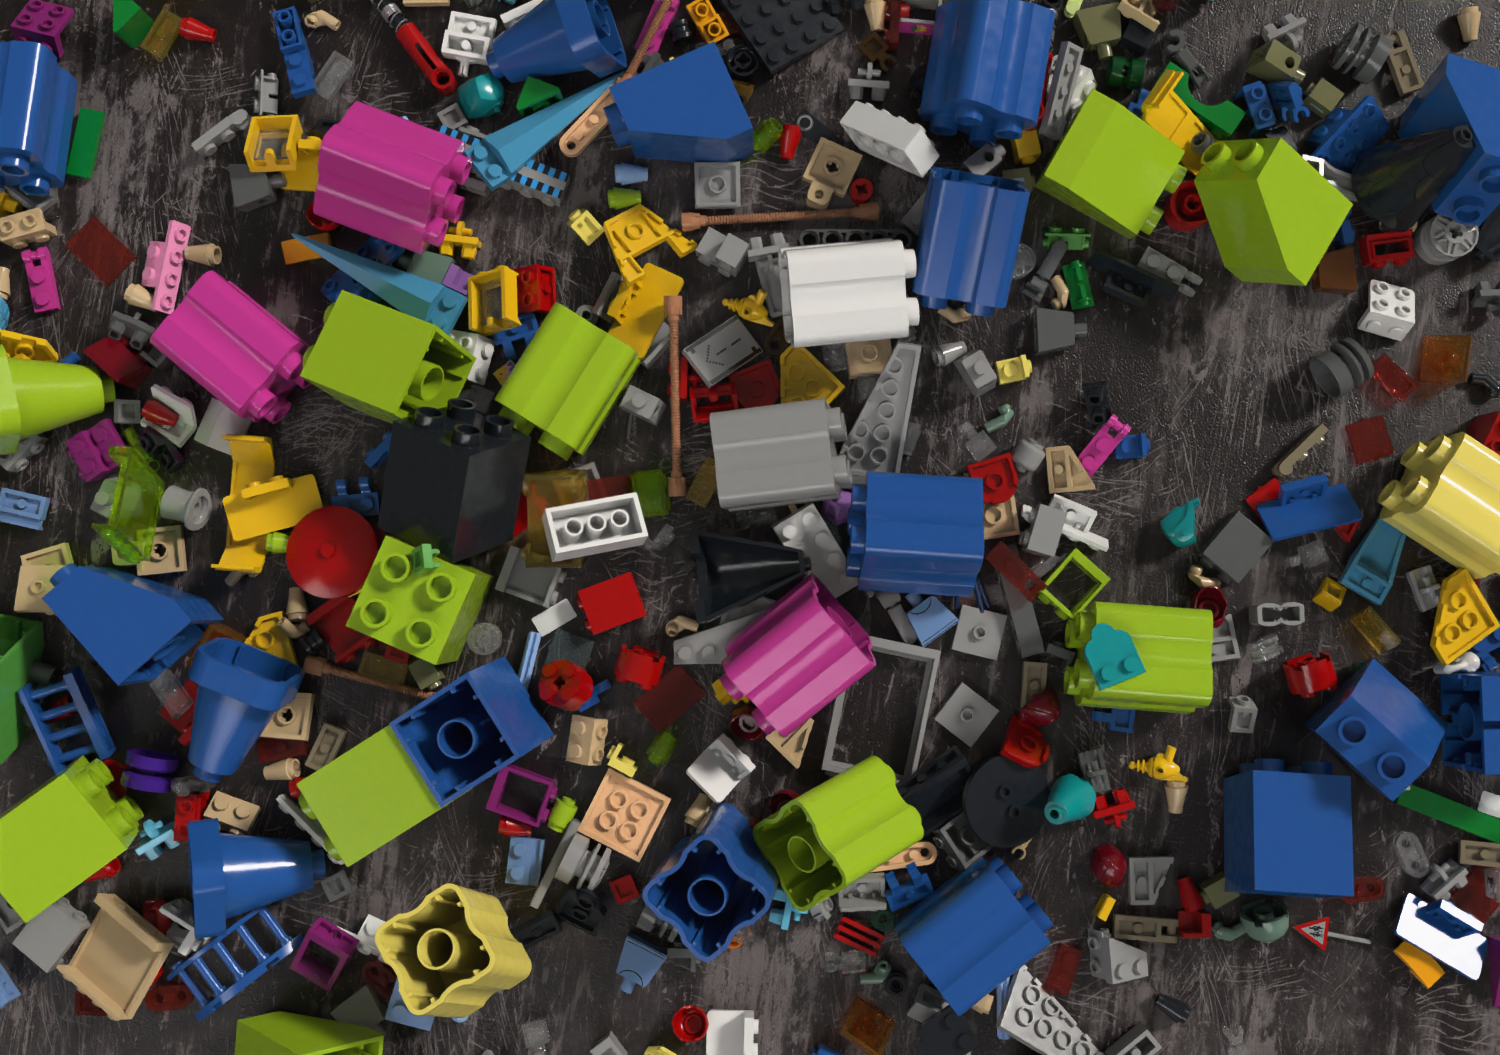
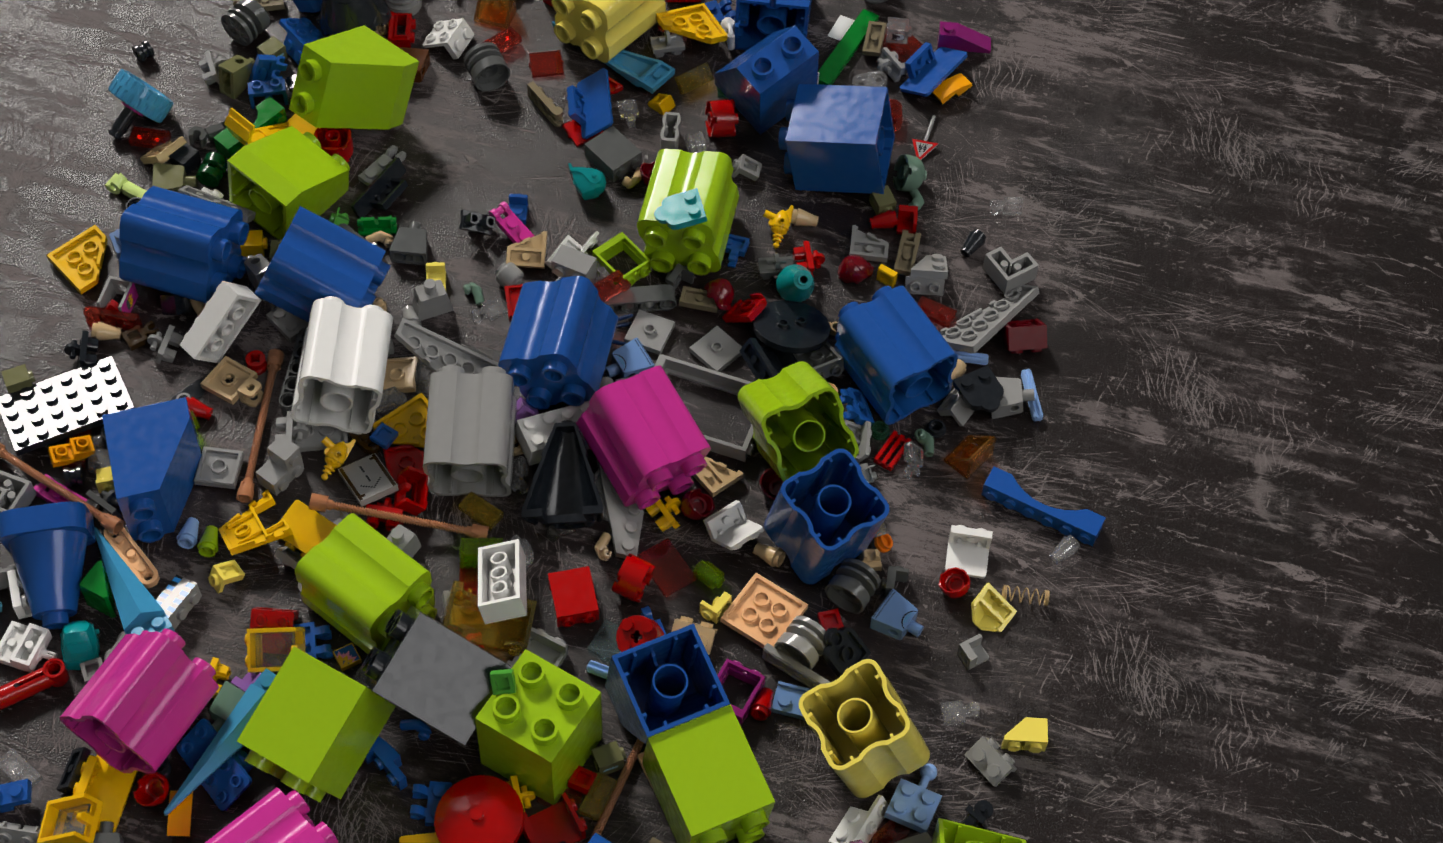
camera: 85 degrees left, 30 degrees down
white sticker [532,599,577,637] -> none
lime brick [547,796,578,833] -> none
dark grey cone [1191,132,1215,156] -> none
none -> blue tile [370,422,399,450]

